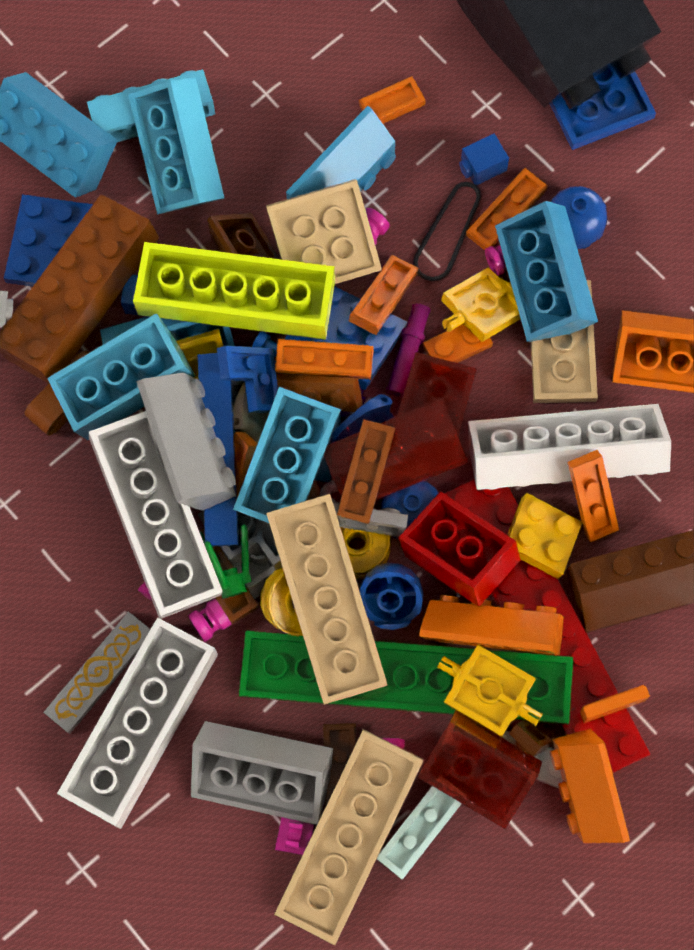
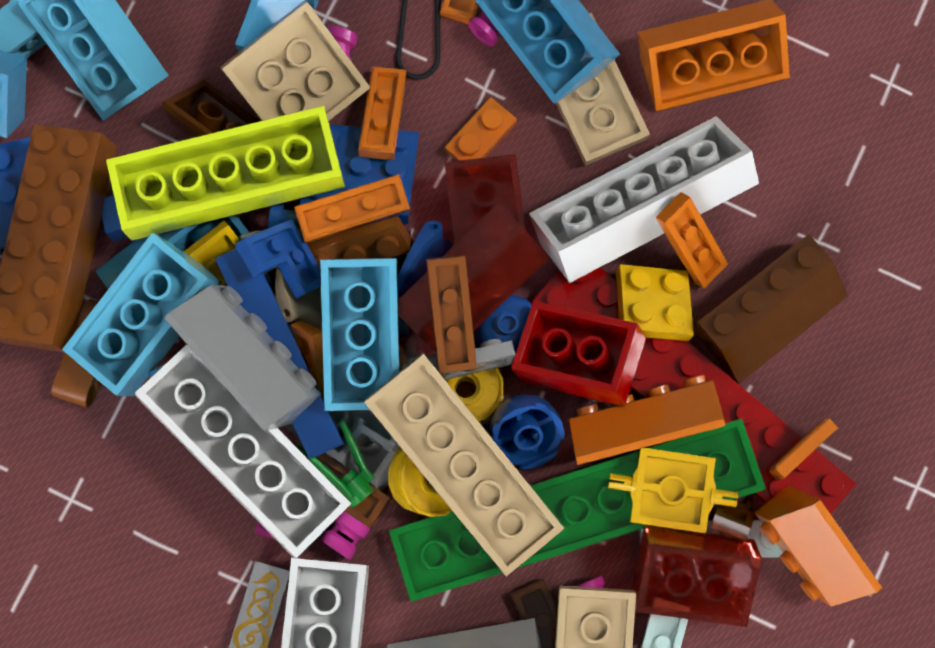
camera: 25 degrees left, 5 degrees up
magenta pin [385,303,431,397] -> none
yellow plate [441,267,521,342] -> none

